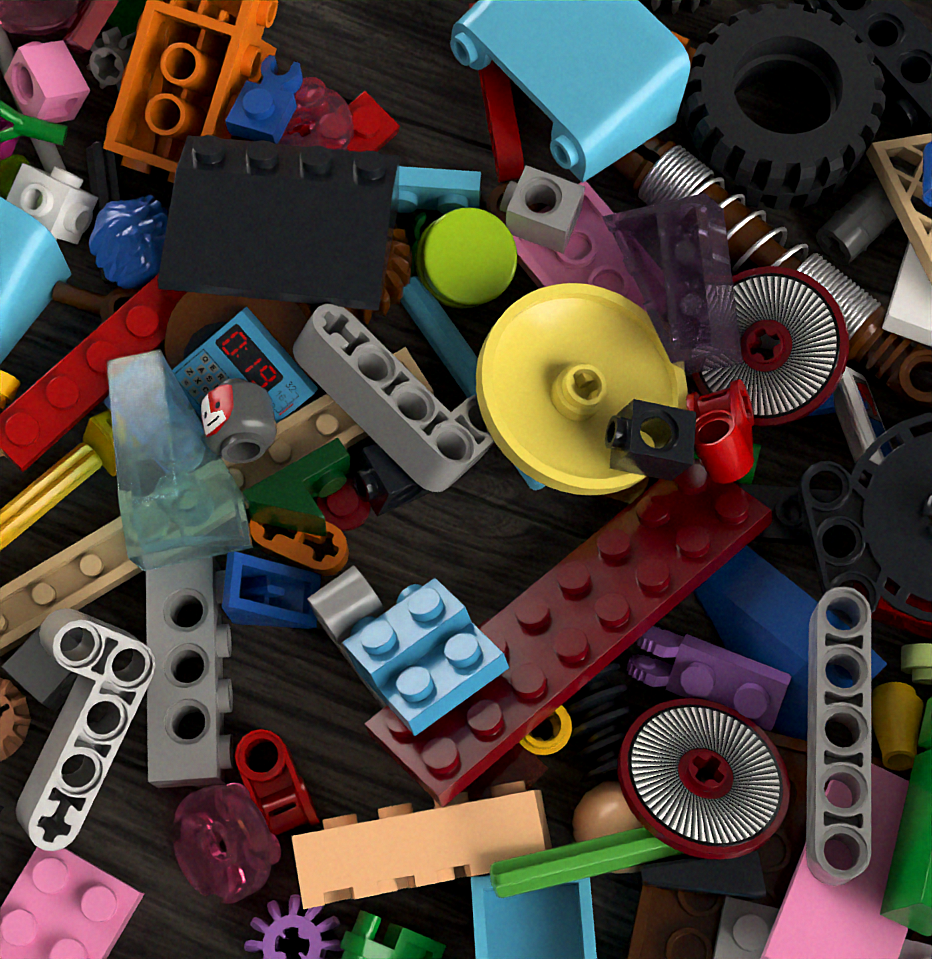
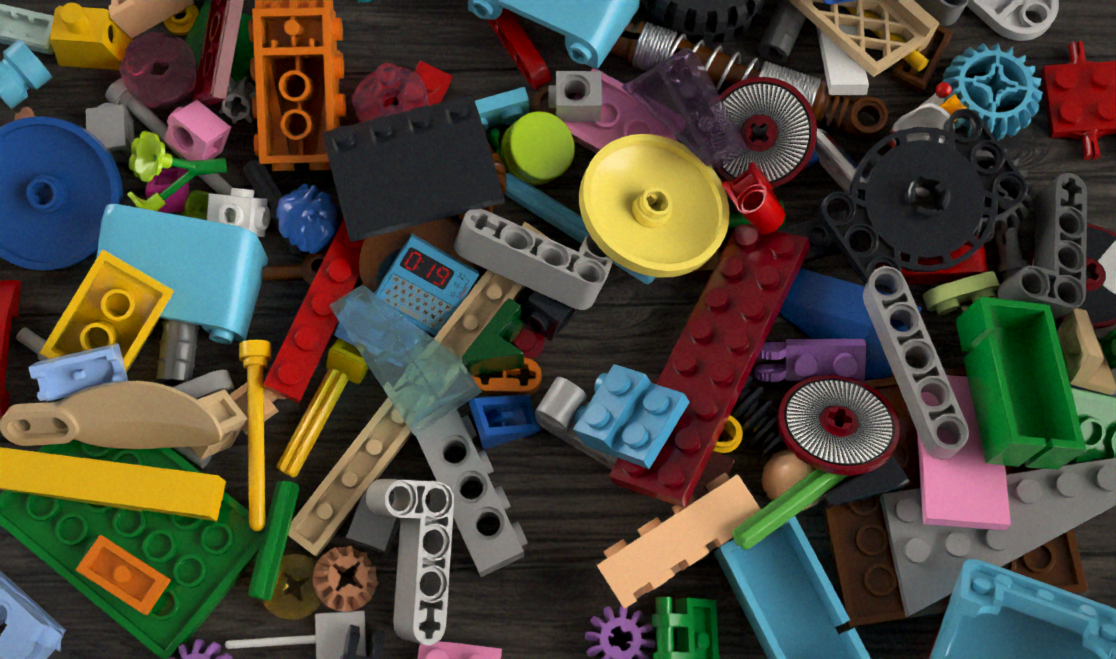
camera: 25 degrees left, 0 degrees up
clear pink plate [173,782,281,904] -> none
dark grey head [201,378,277,464] -> none
blue plate [225,55,303,144] -> none
red piece [235,729,320,846] -> none
black brick [605,399,696,481] -> none
yellow cone [871,682,924,771] -> none

